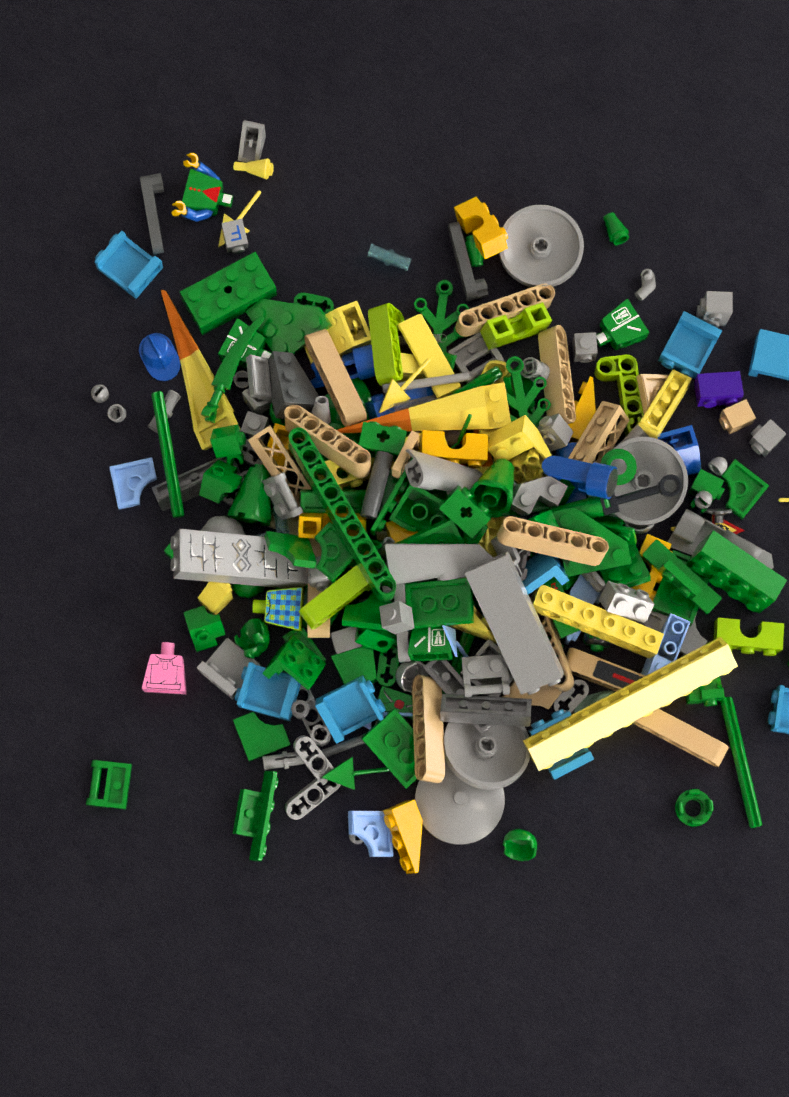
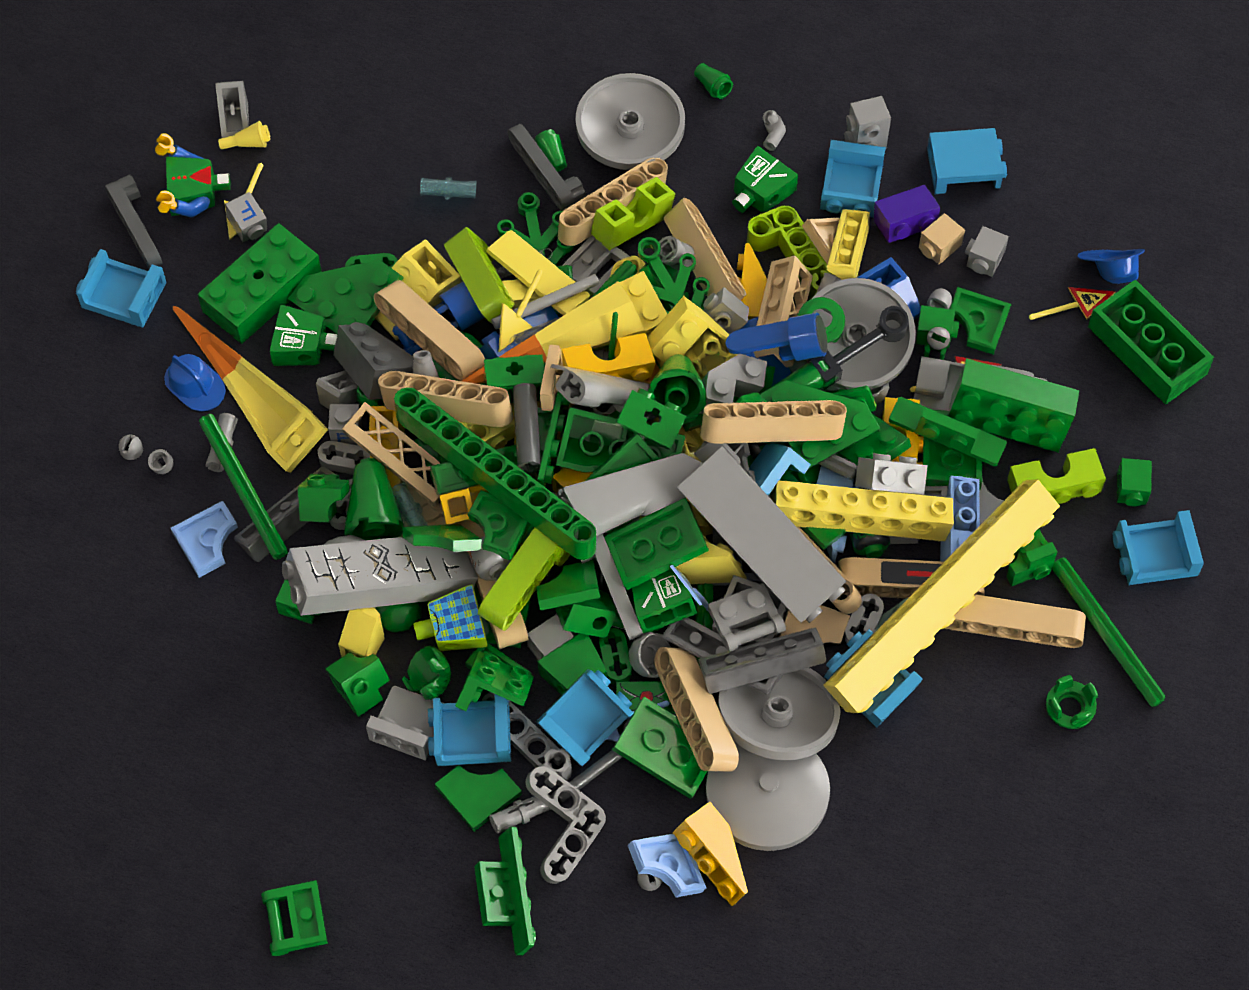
camera: 15 degrees left, 15 degrees down
bright pink torso [142,642,187,694] -> none
green sword [201,316,264,423] -> none
green brick [210,424,246,465] -> none
light grey hinge [234,371,249,388] -> none
light grey tile [246,354,272,401] -> none
light grey plate [262,472,303,520] -> none
flat silver pin [291,700,309,719] -> none
green piece [321,757,389,790] -> none
light grey brick [379,601,414,634] -> none
yellow arch [454,196,508,259] -> none
green hair [503,829,537,861] -> none
light grey brick [572,332,598,363] -> none
flat silver plant [706,508,732,523] -> none

